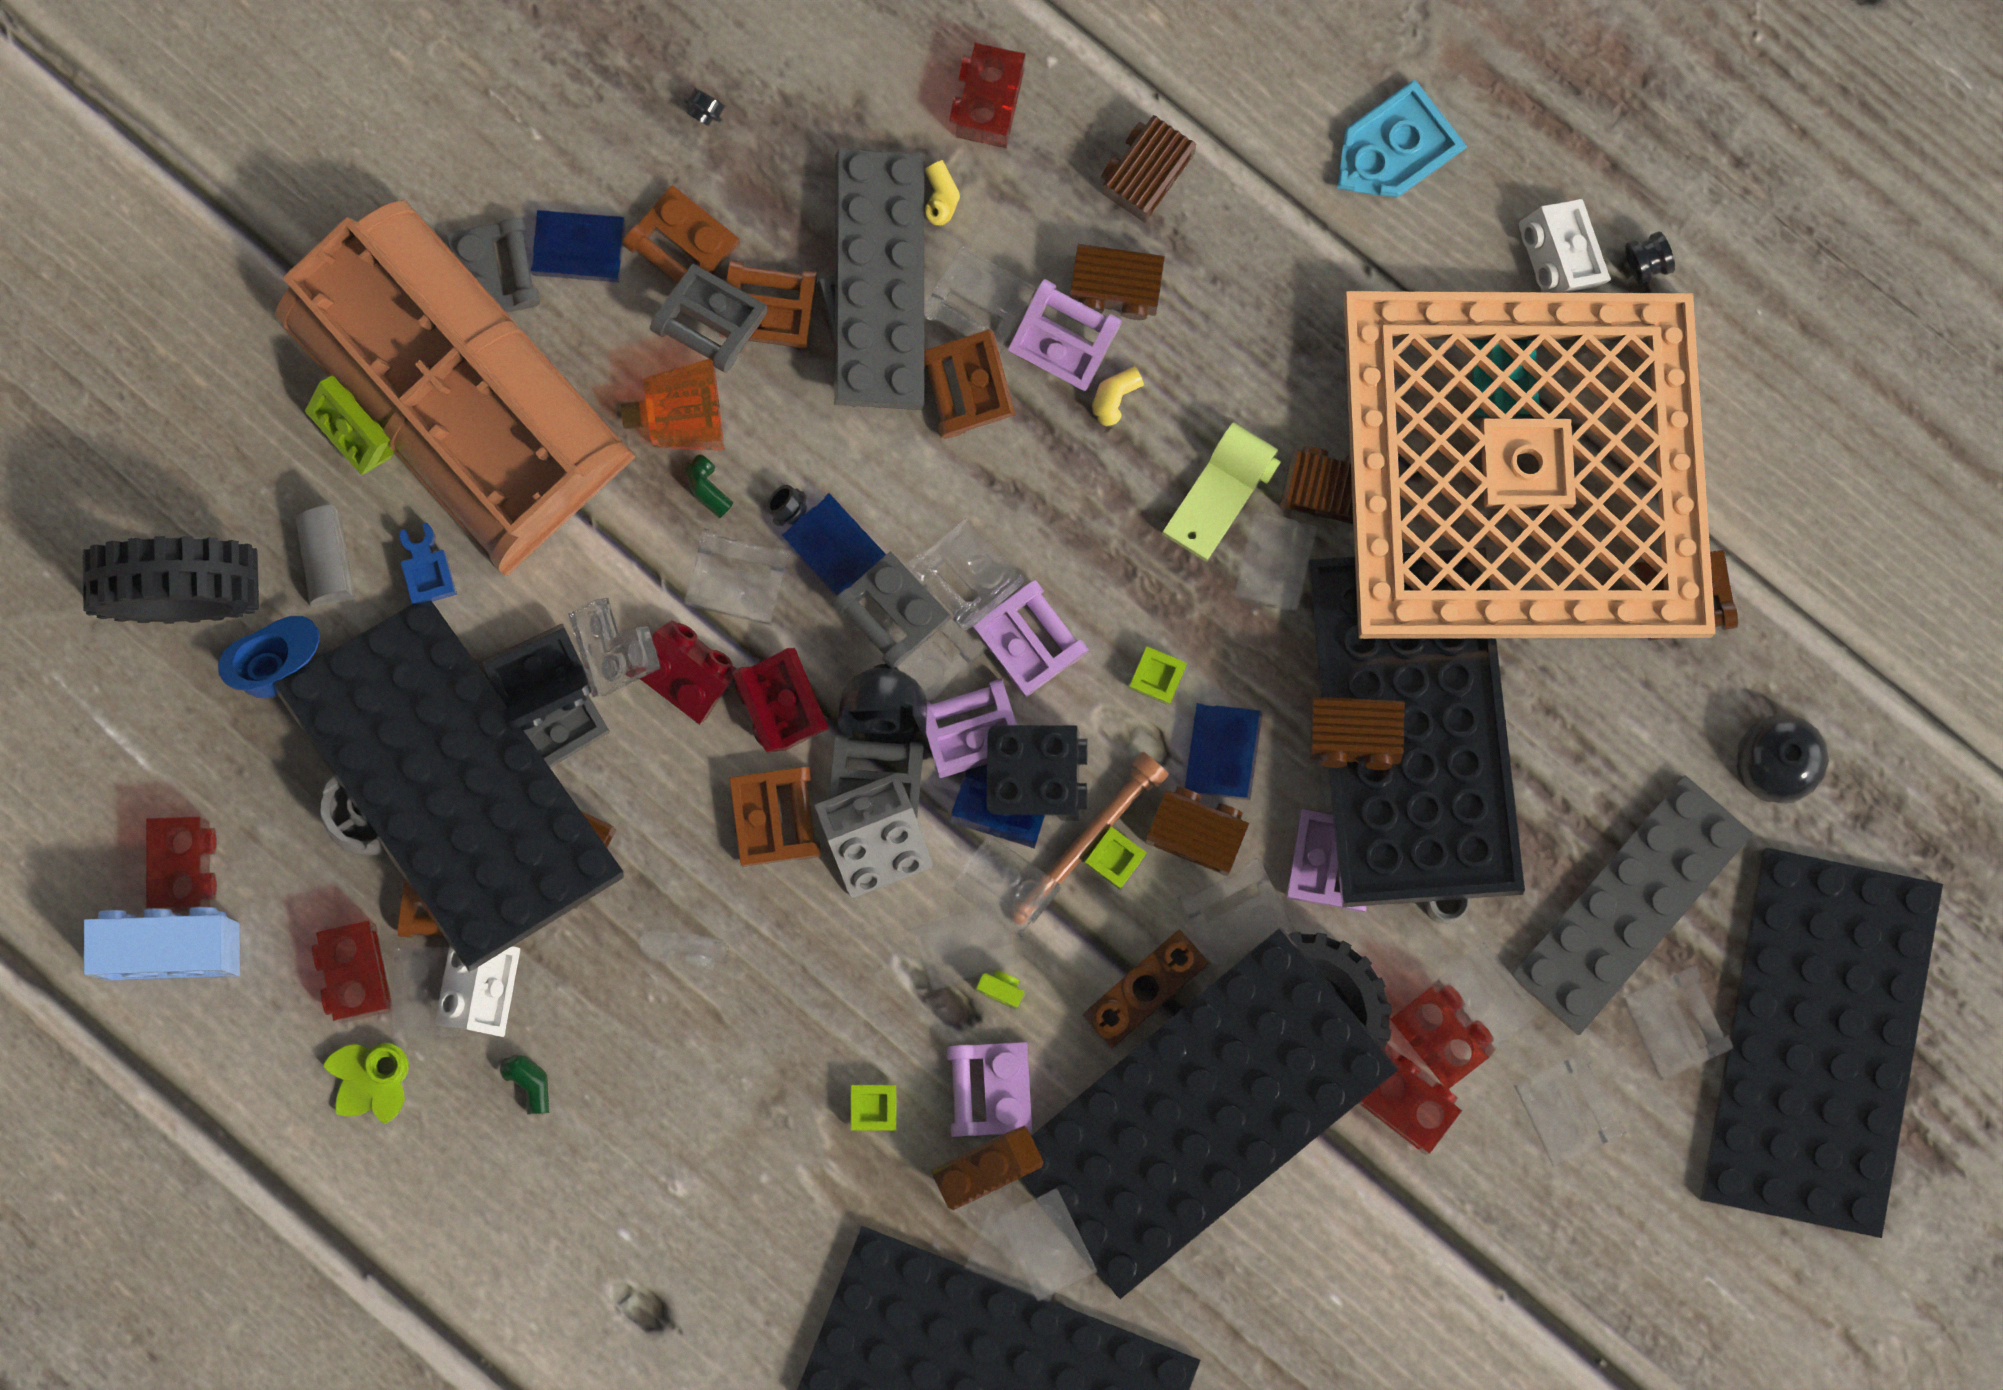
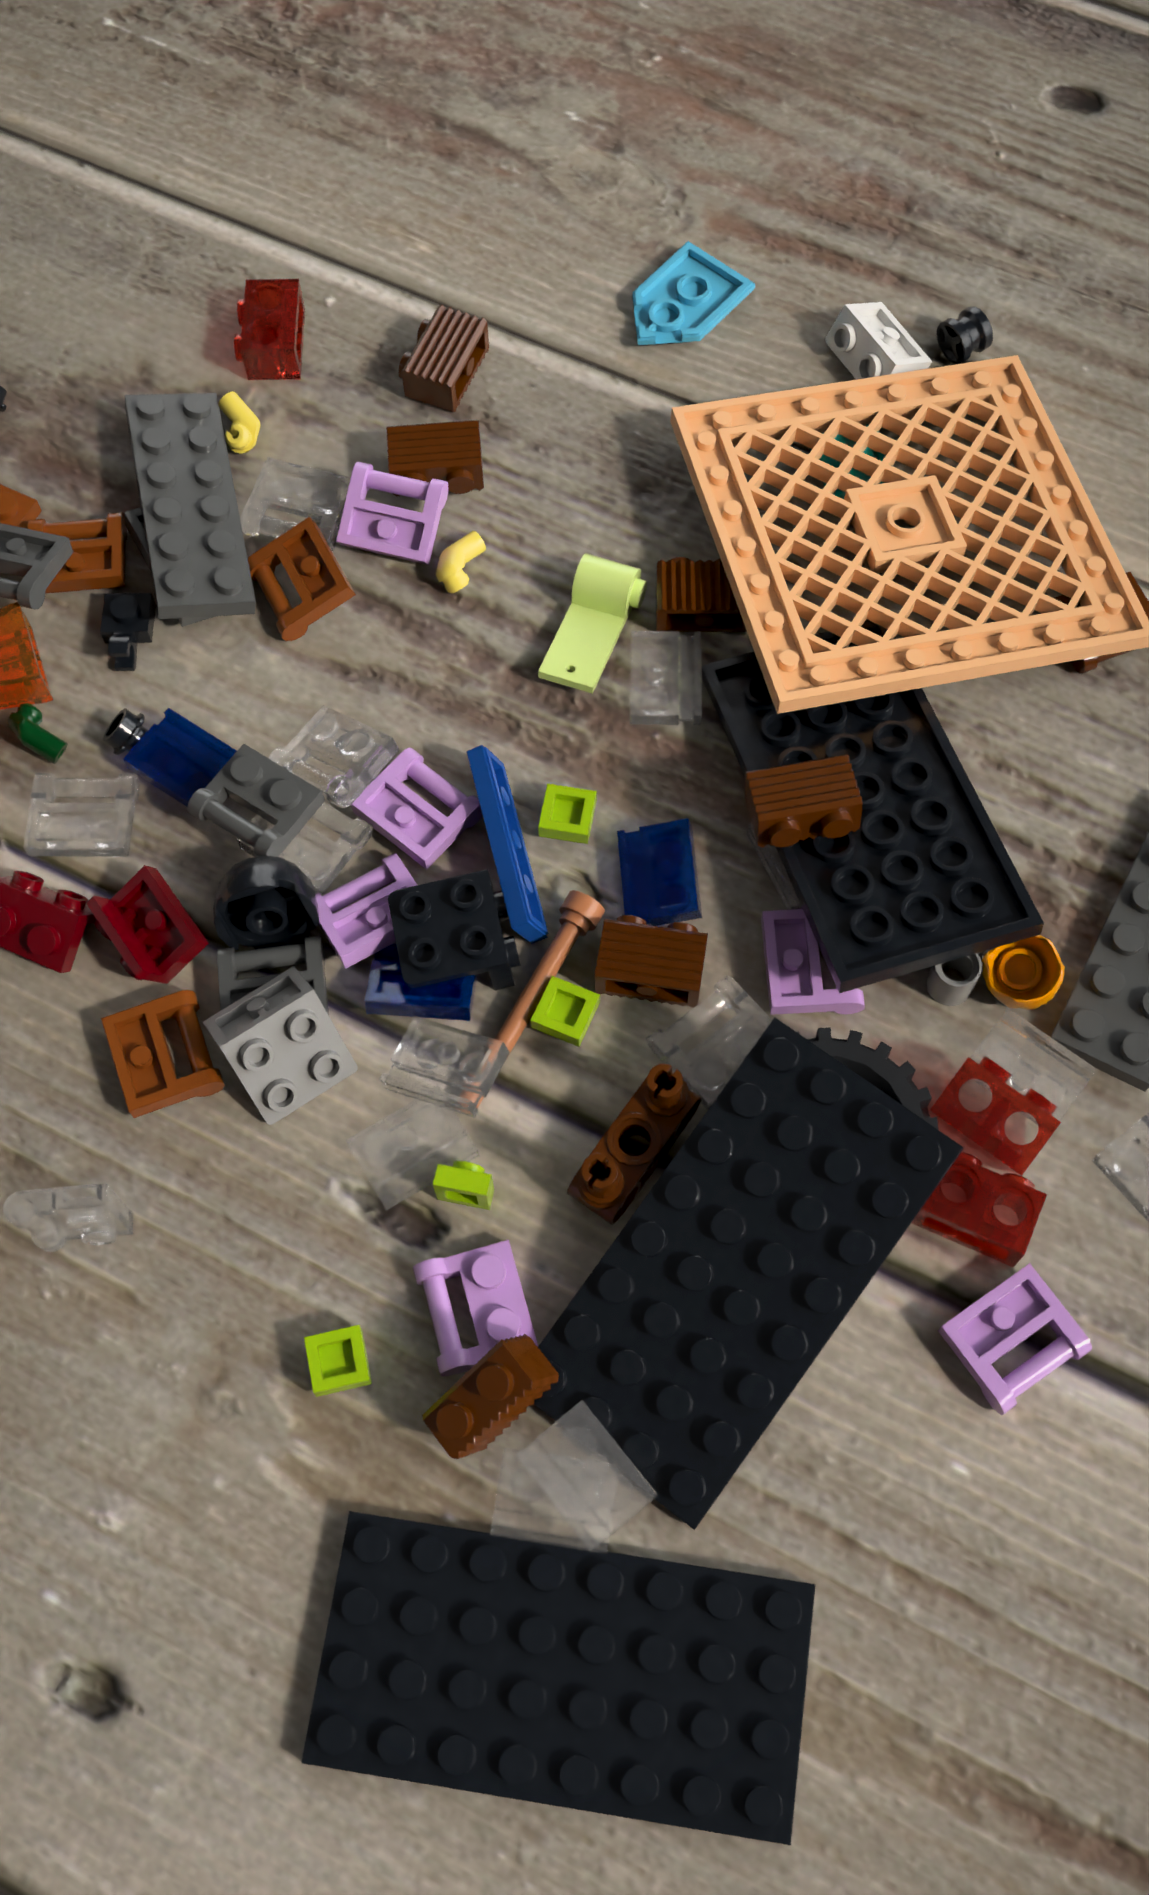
camera: 10 degrees left, 15 degrees down
none -> black plate [100,593,156,671]
none -> blue tile [466,745,549,944]
none -> lavender plate [938,1263,1092,1415]
none -> light orange hair [982,935,1065,1010]

